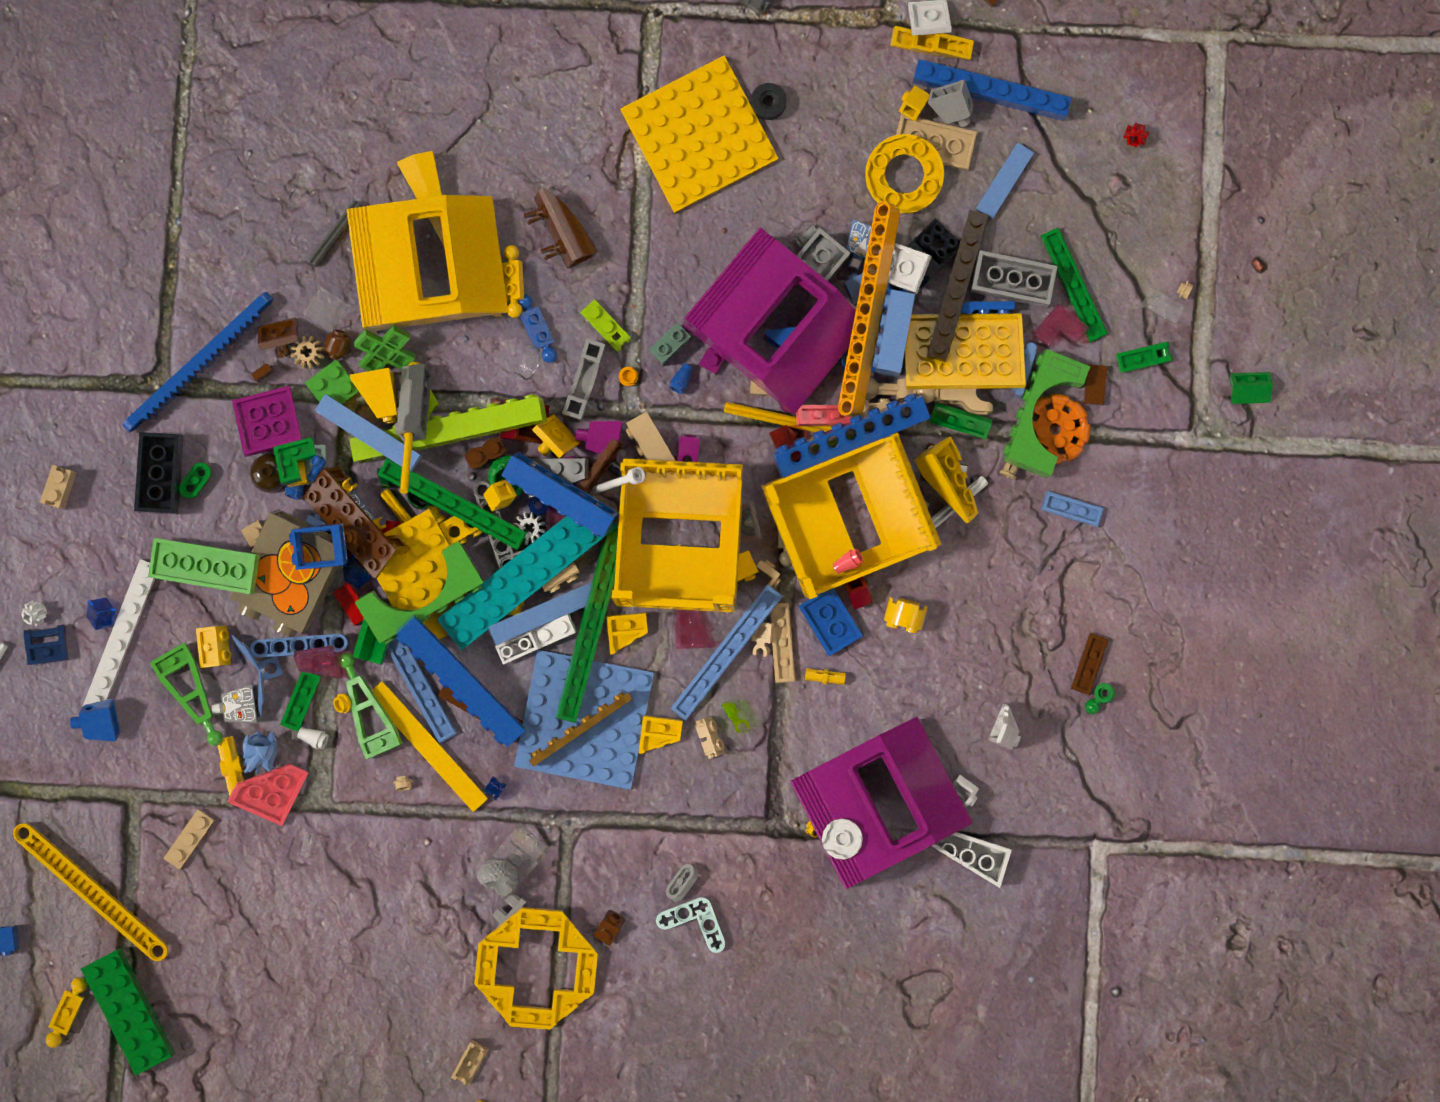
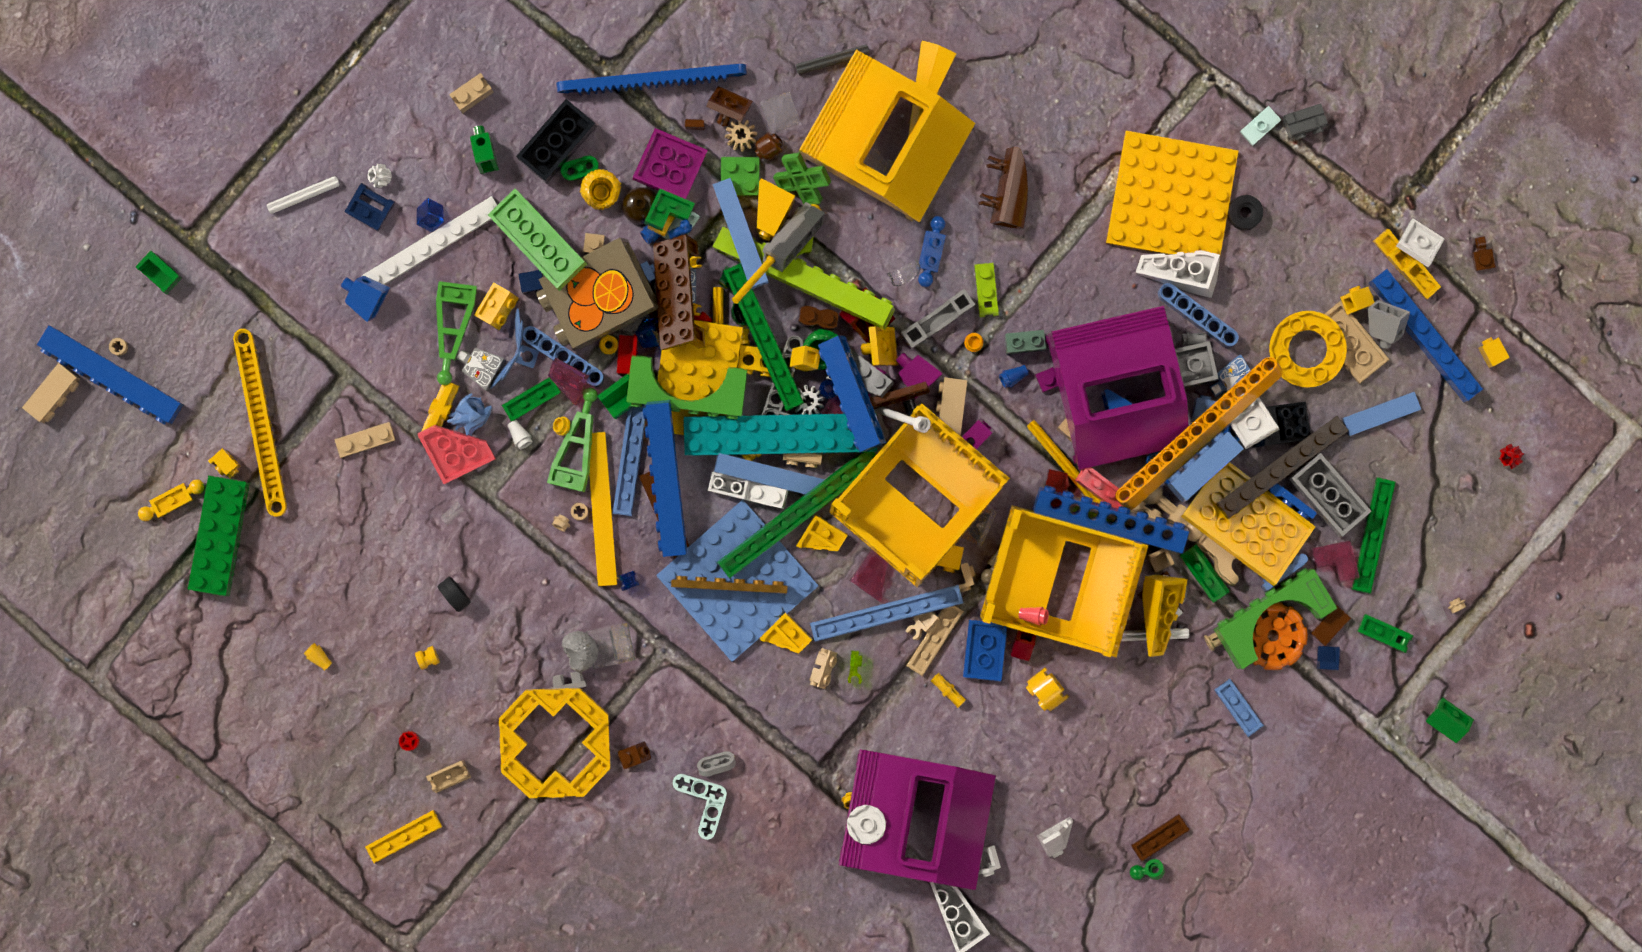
camera: 35 degrees right, 0 degrees up
blue window [289,523,348,570] -> none
yellow plate [502,245,524,318] -> none
none -> yellow brick [208,448,241,479]
none -> yellow cone [303,643,332,671]
none -> red wheel [399,731,420,751]
none -> yellow wheel [415,646,440,670]
none -> black tyre [437,576,471,612]
none -> green torso [470,125,499,174]
none -> dark blue panel [518,270,543,295]
none -> tan bush [571,503,588,520]
none -> yellow hair [580,169,621,210]
none -> yellow plate [599,335,618,355]
none -> white wedge [1136,250,1220,298]
none -> tan panel [1147,548,1174,573]
none -> medium blue beam [1158,283,1239,348]
none -> light aqua plate [1240,106,1281,146]
none -> dark blue panel [1317,646,1340,670]
none -> yellow brick [1478,337,1510,368]

